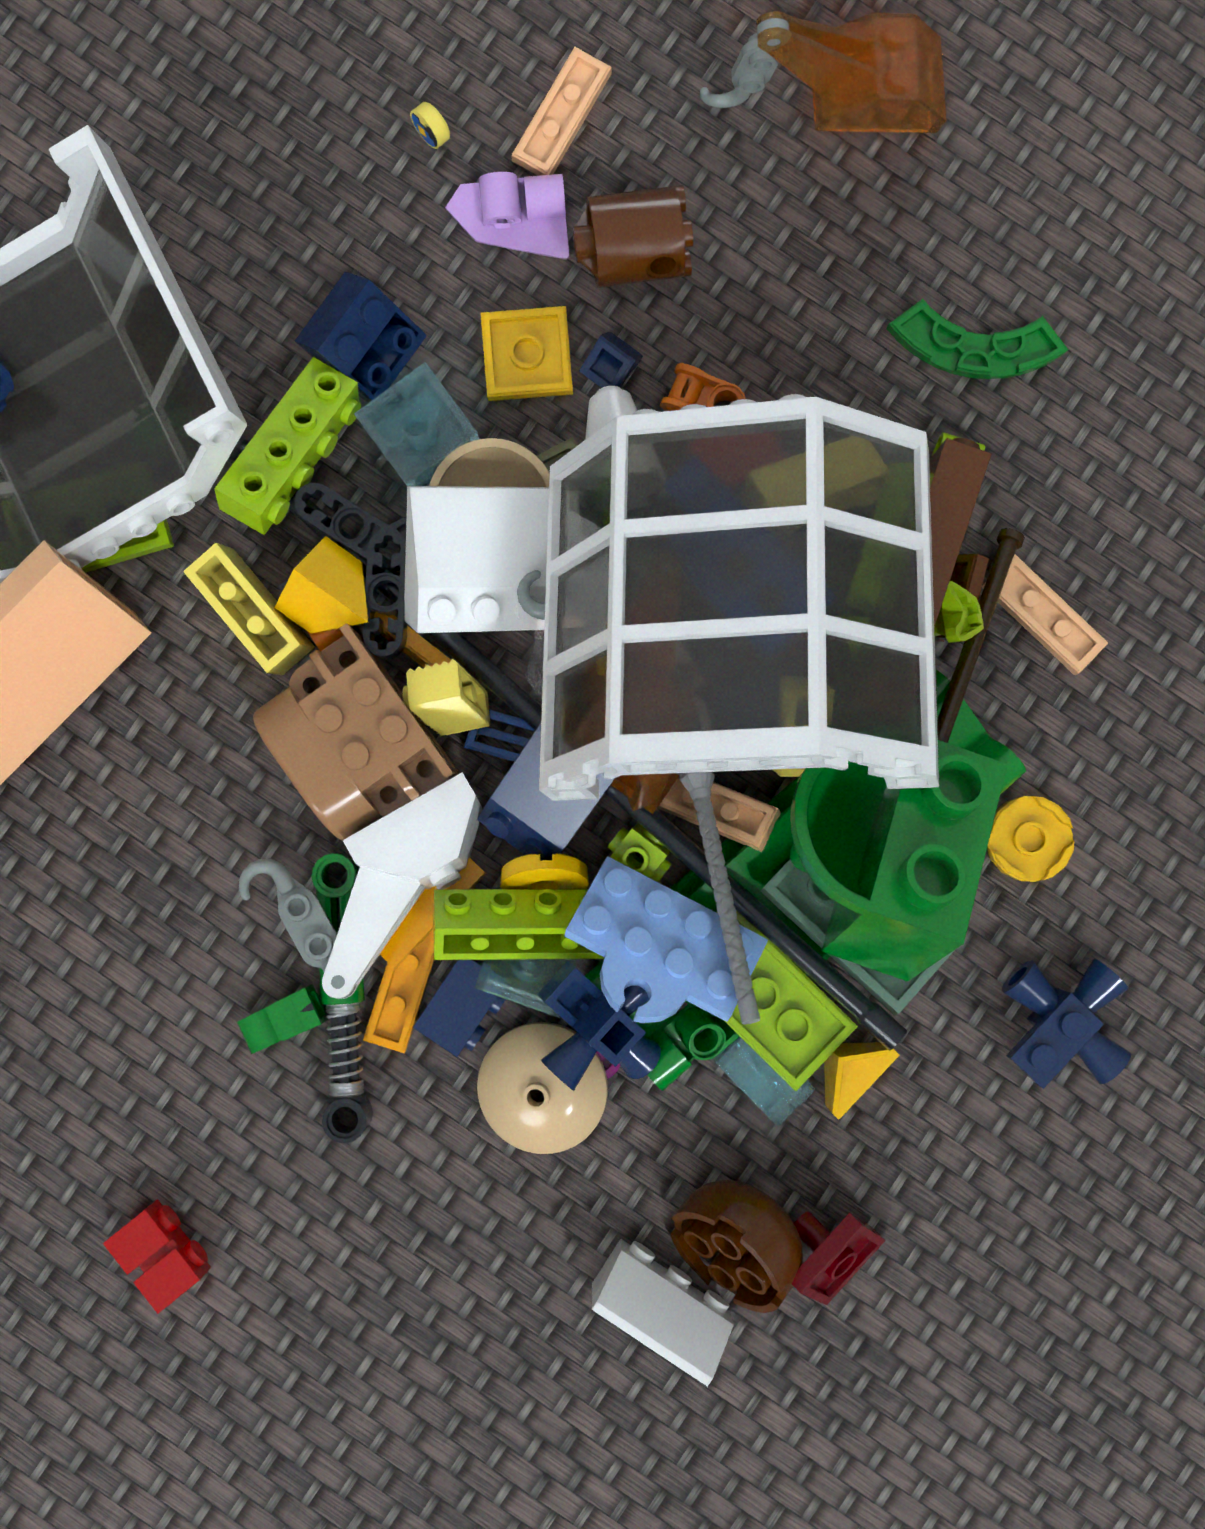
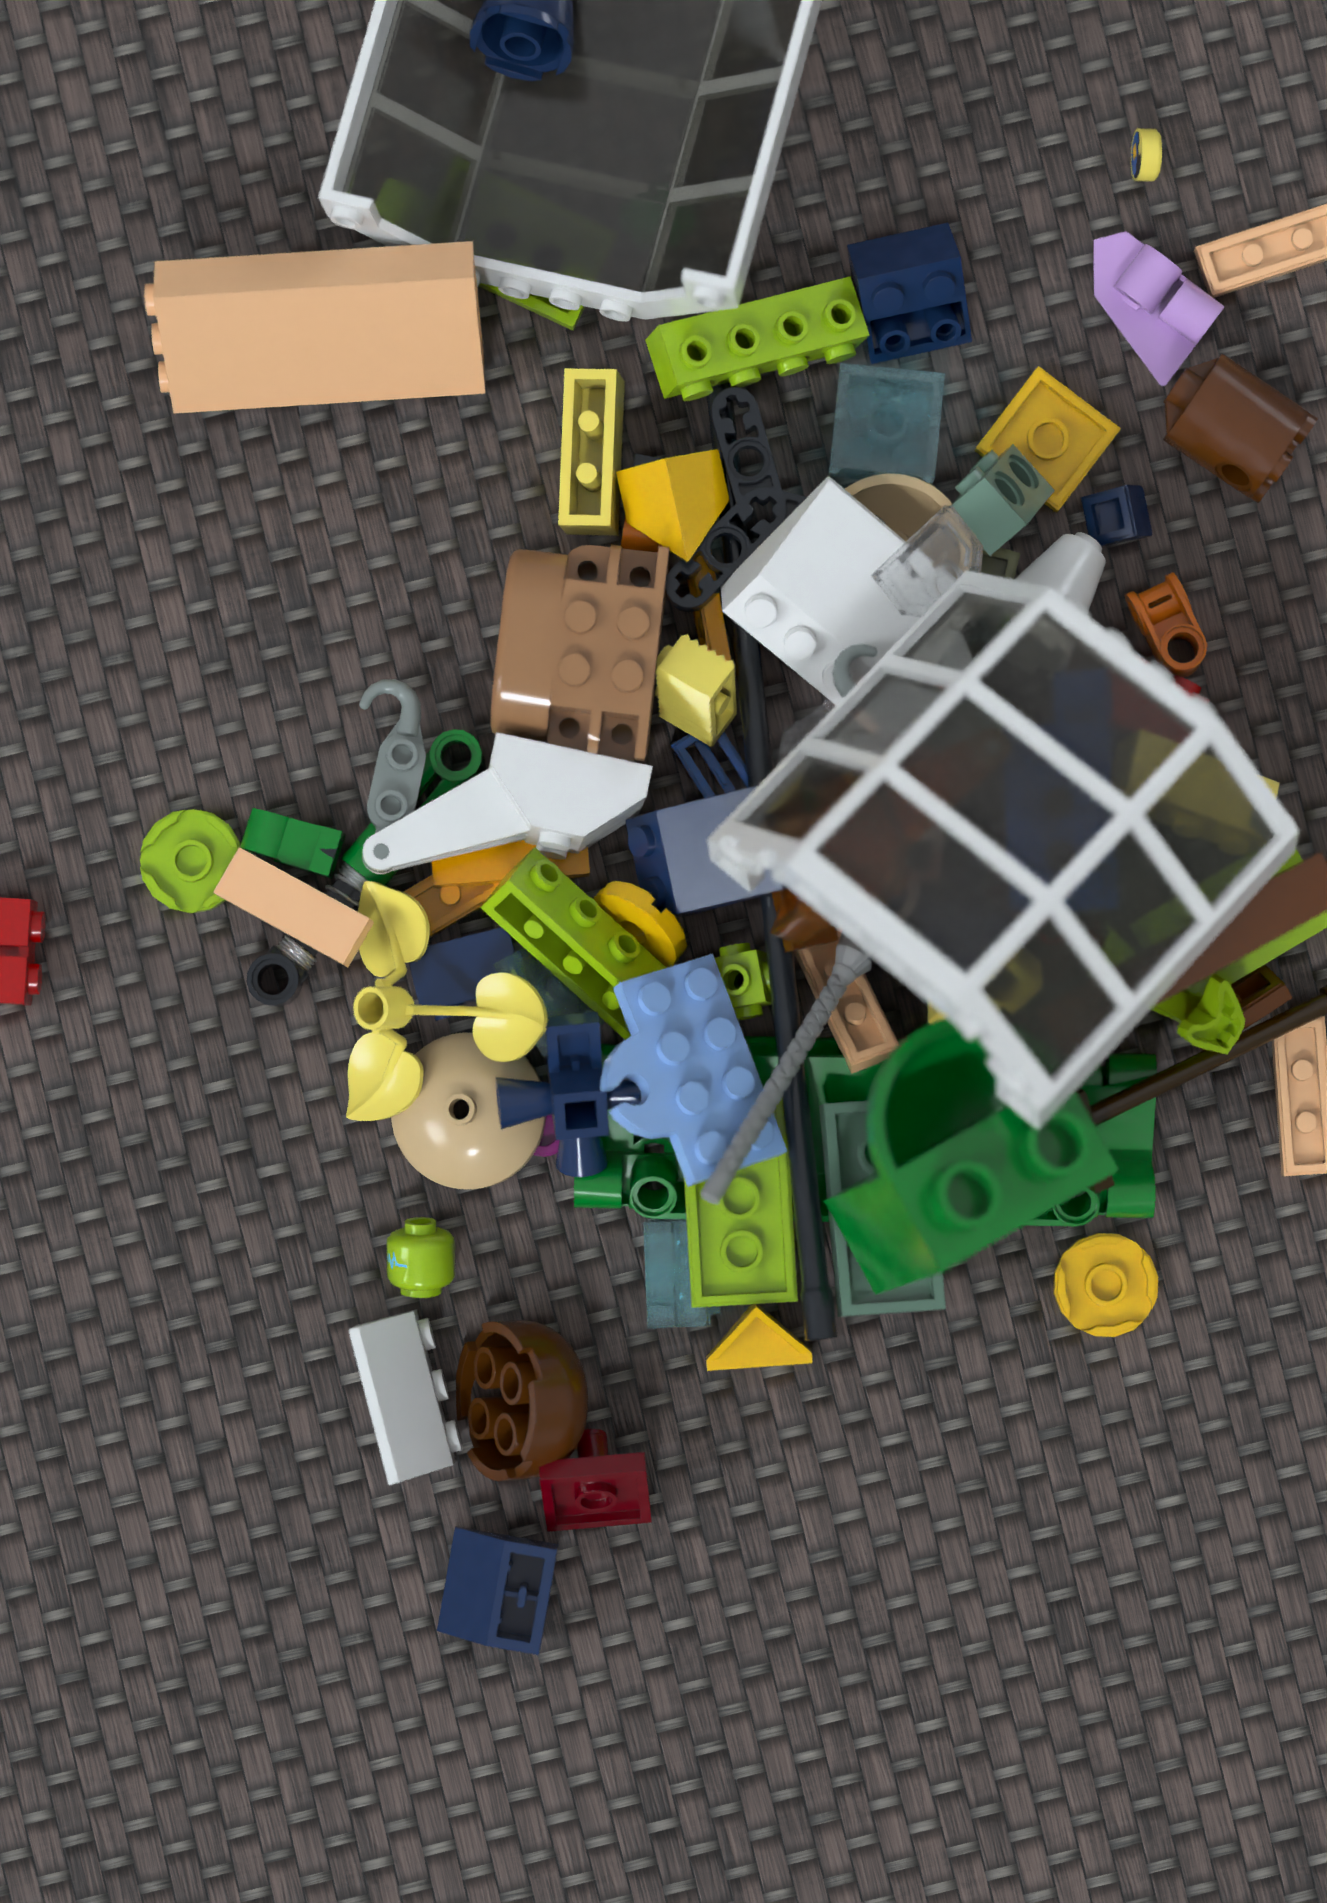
camera: 50 degrees right, 0 degrees up
dark blue brick [1002,959,1131,1089] -> none
none -> lime tile [140,809,241,914]
none -> light nougat tile [213,847,374,968]
none -> light yellow plant [346,881,548,1121]
none -> lime head [386,1217,455,1298]
none -> dark blue slope [437,1526,559,1655]
none -> clear plate [871,505,983,621]
none -> sand green brick [948,444,1055,556]

